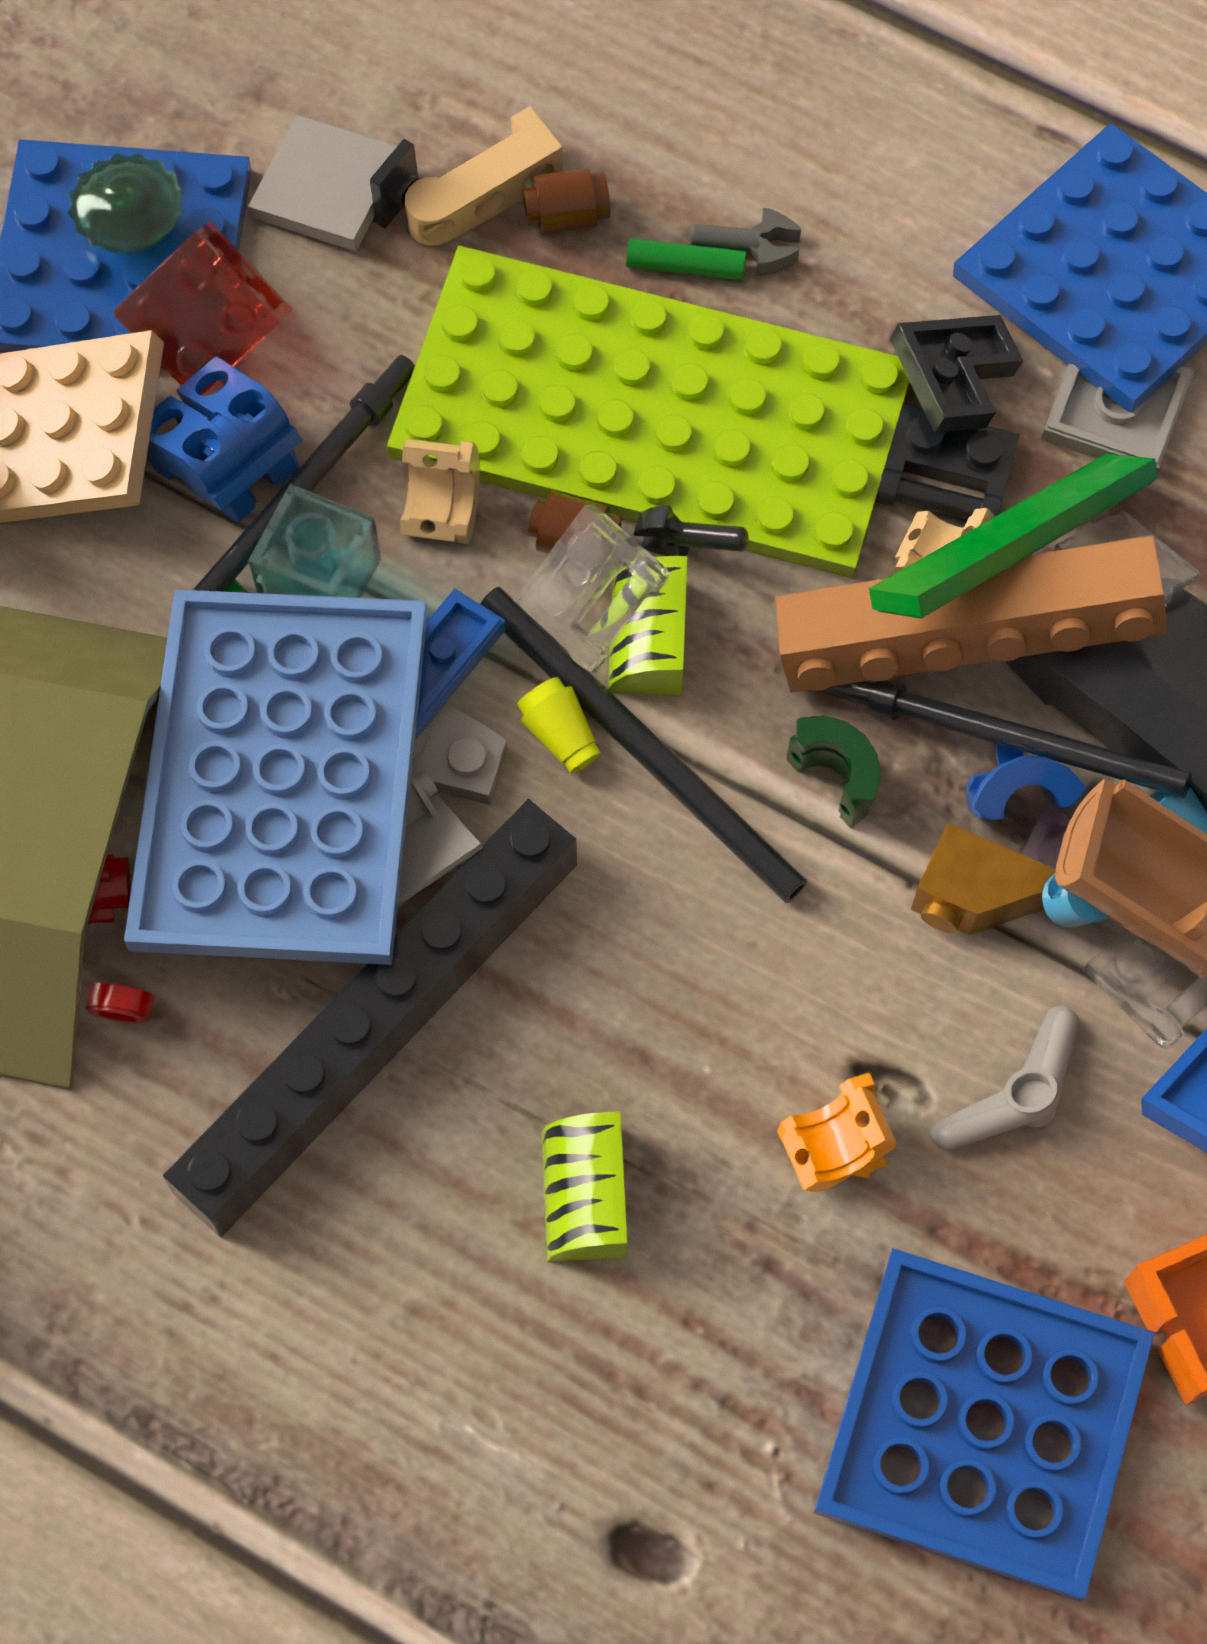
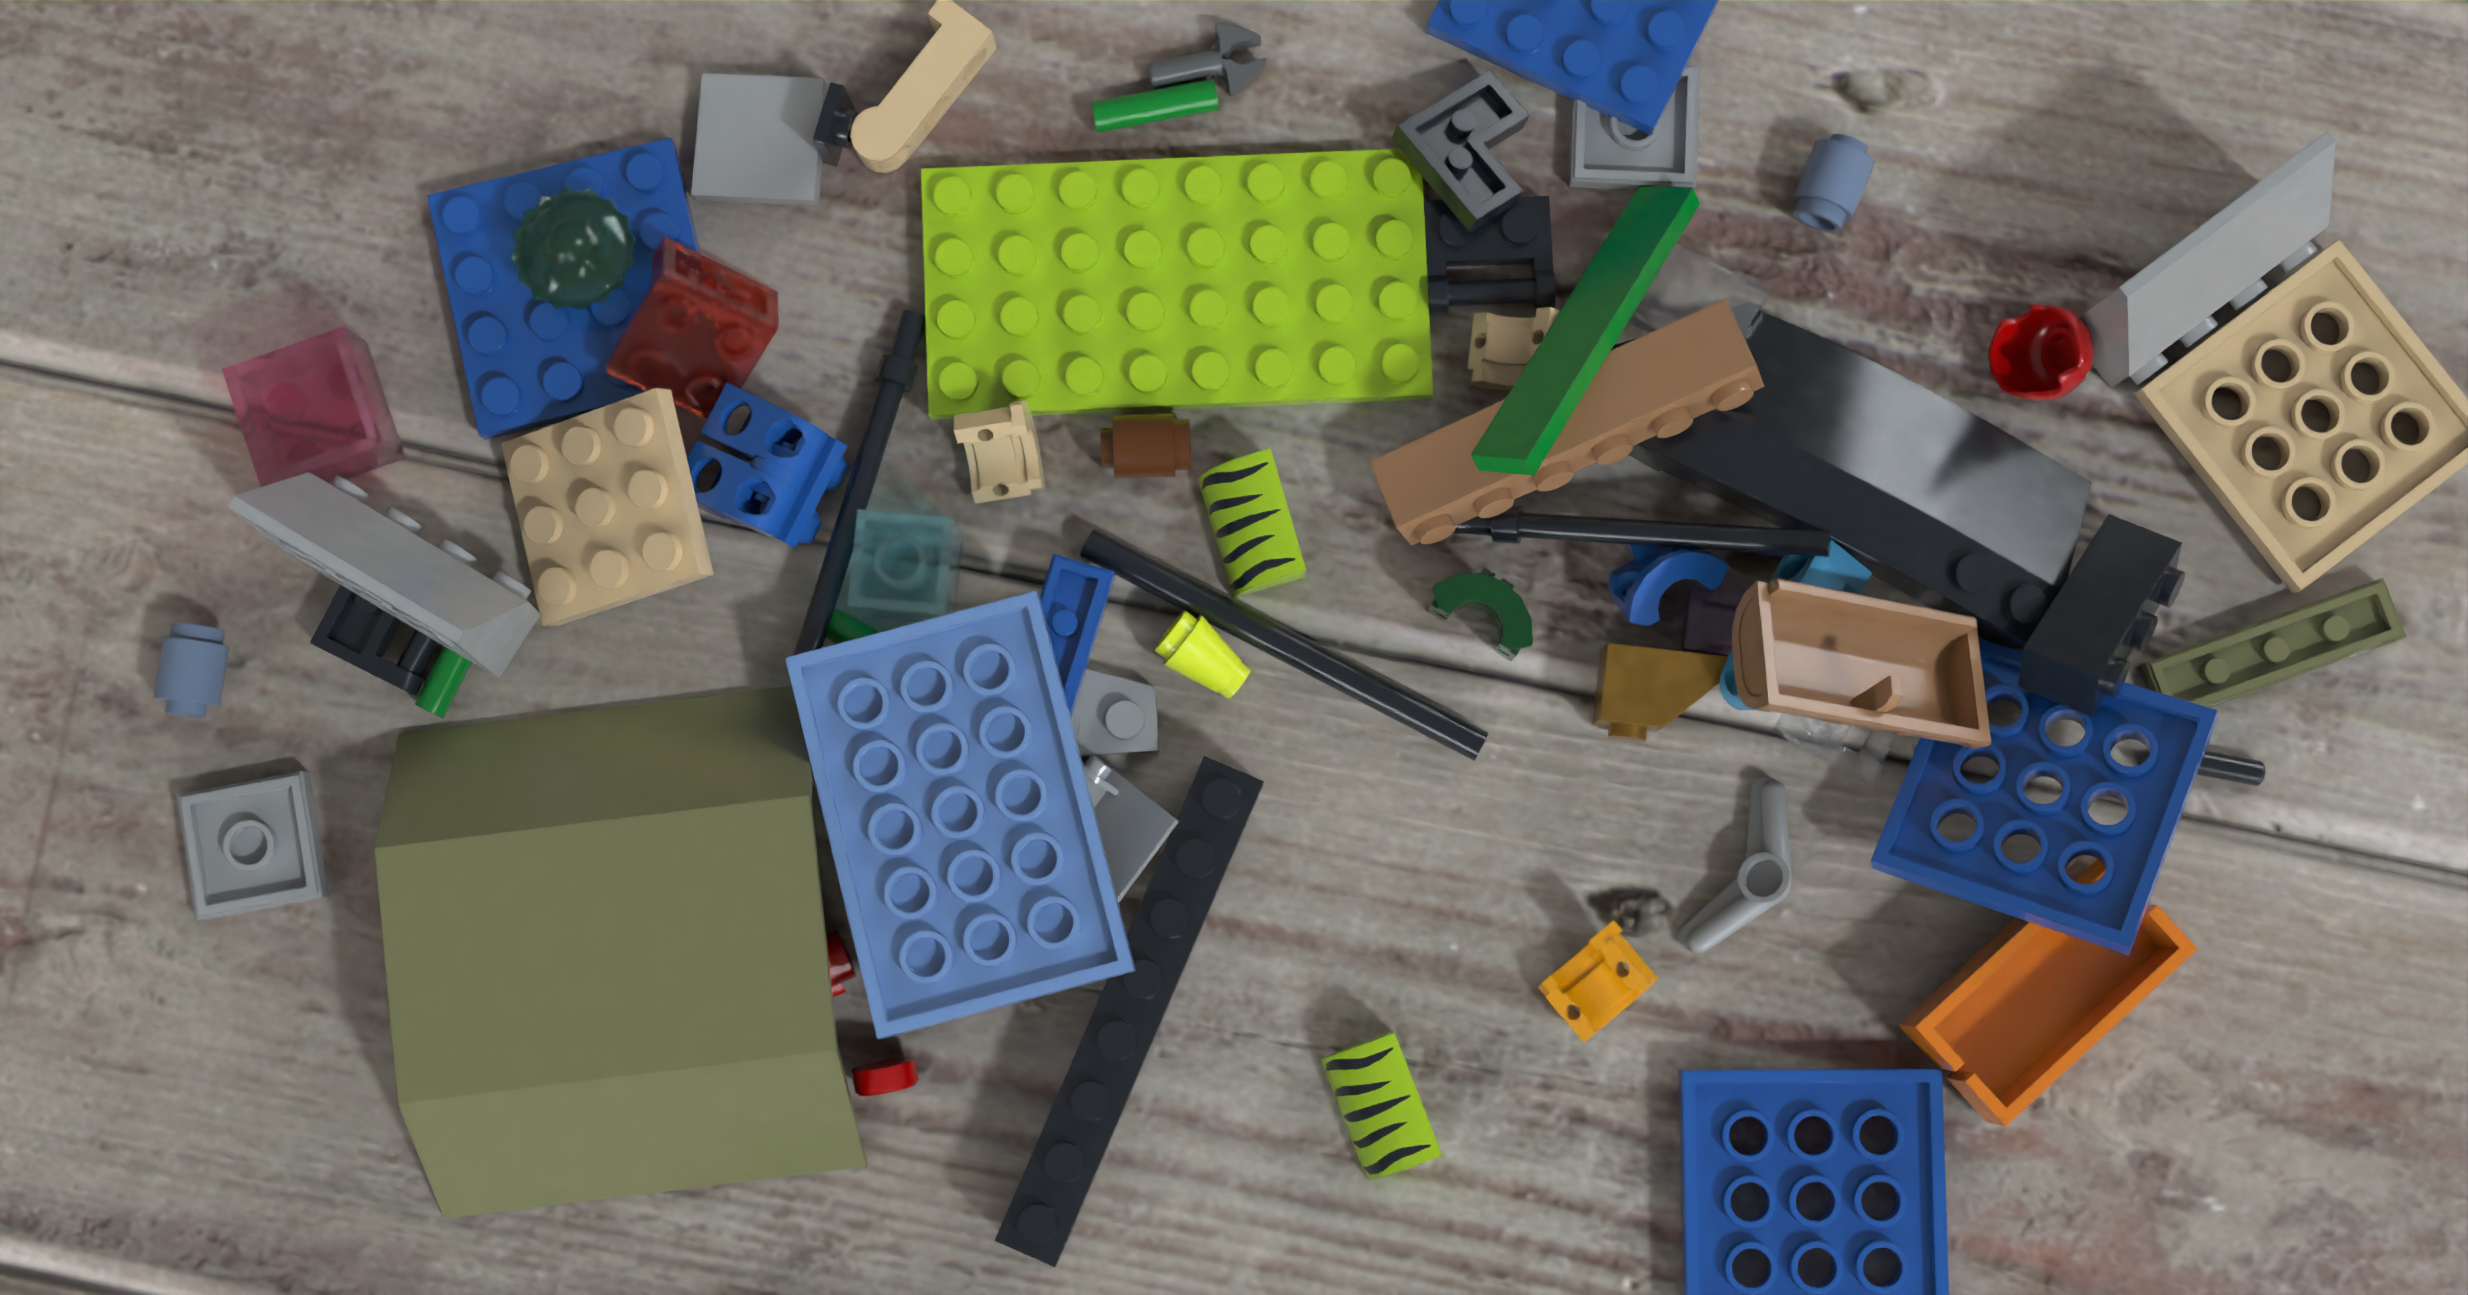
camera: 15 degrees left, 15 degrees up
clear plate [514,504,670,673] -> none
reddish brown brick [523,167,611,235] -> none
black bar [633,505,749,556] -> none

